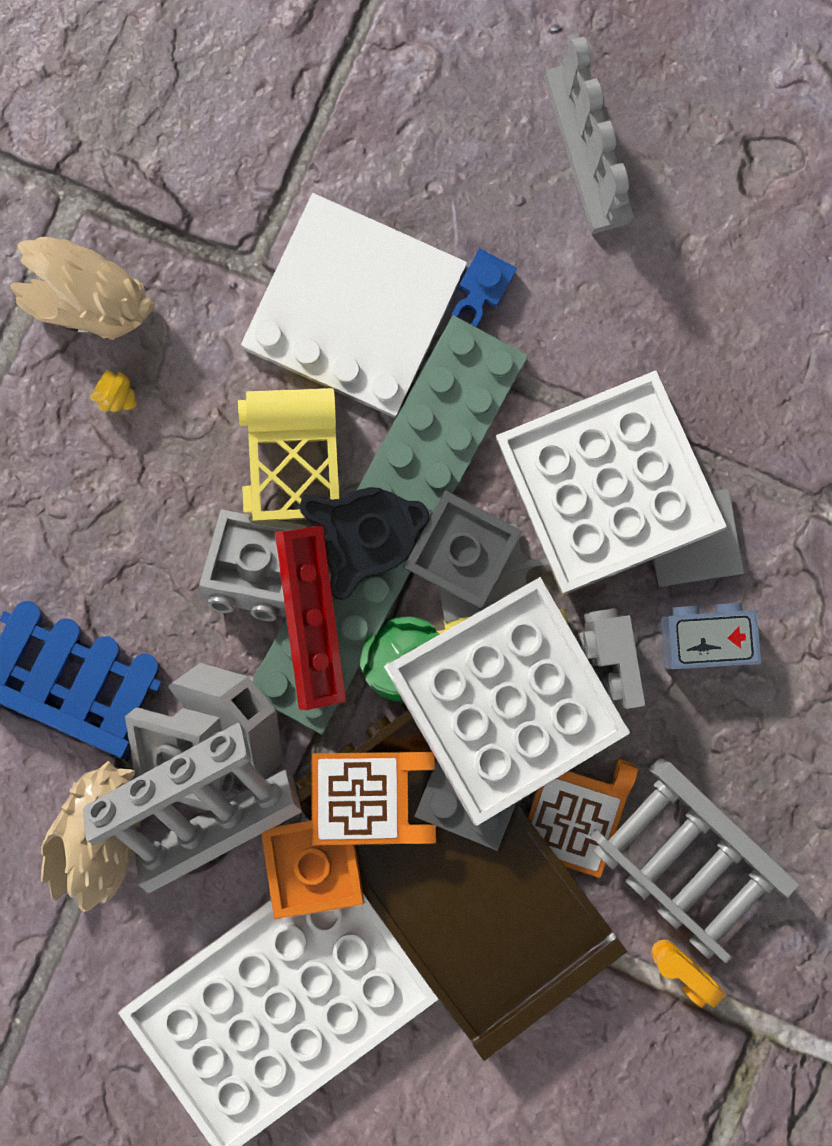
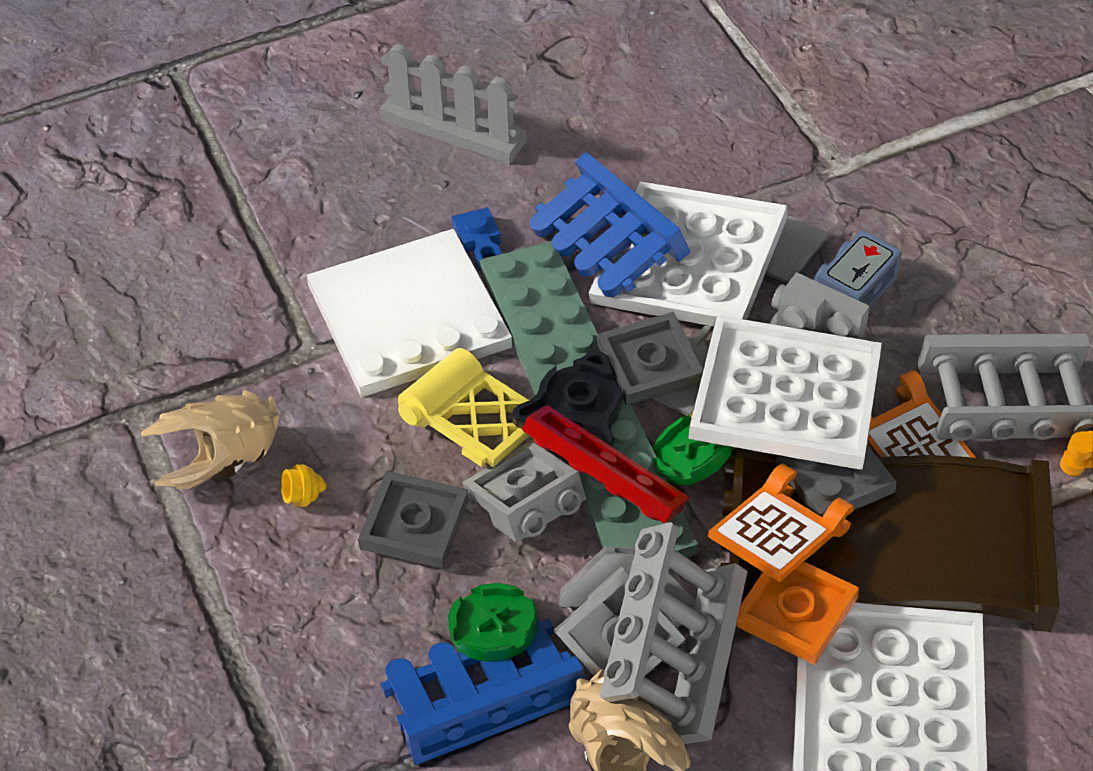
camera: 50 degrees left, 35 degrees down
none -> dark grey plate [358,471,469,569]
none -> green tile [448,583,539,662]
none -> blue fence [530,152,691,297]

